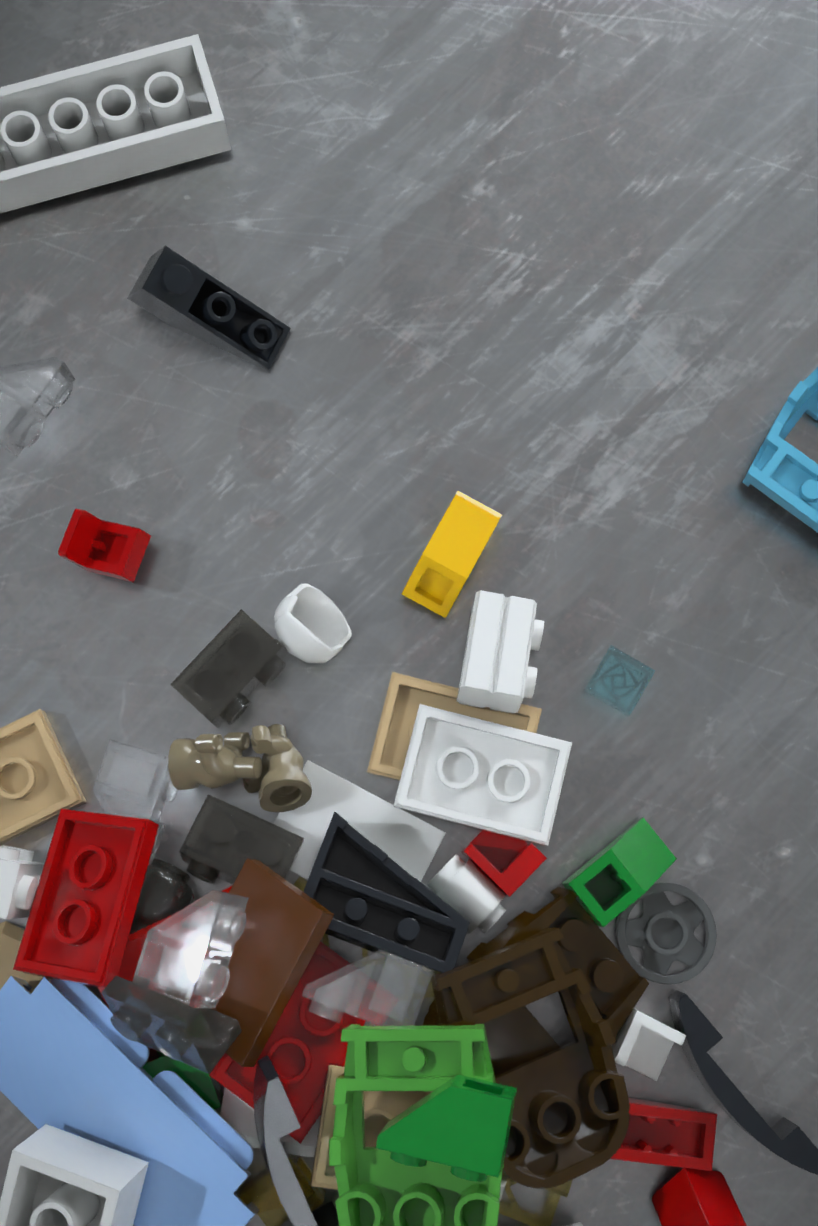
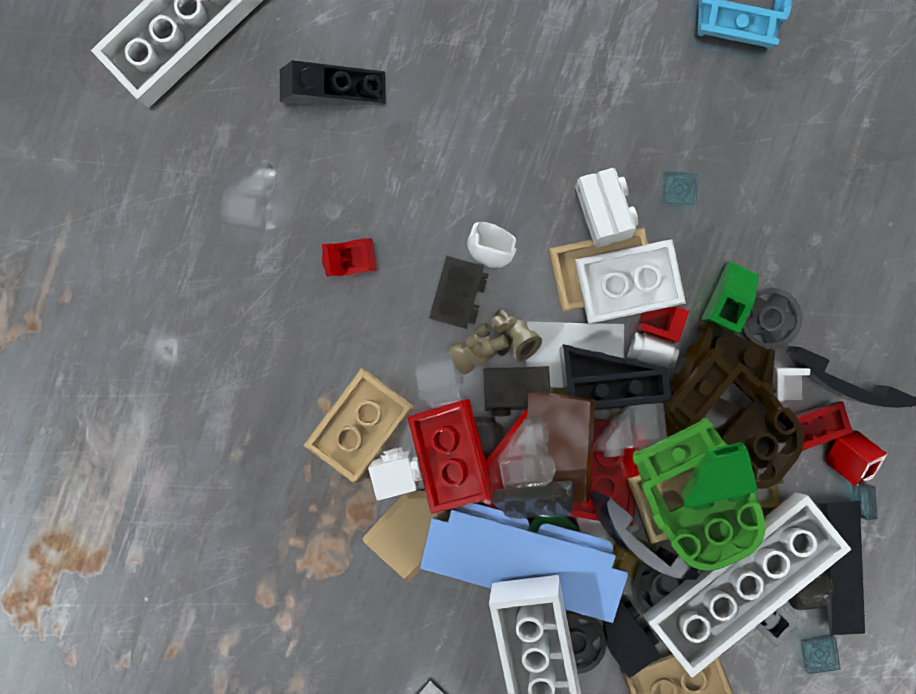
camera: 20 degrees left, 10 degrees up
yellow slope [401,491,502,618] -> none

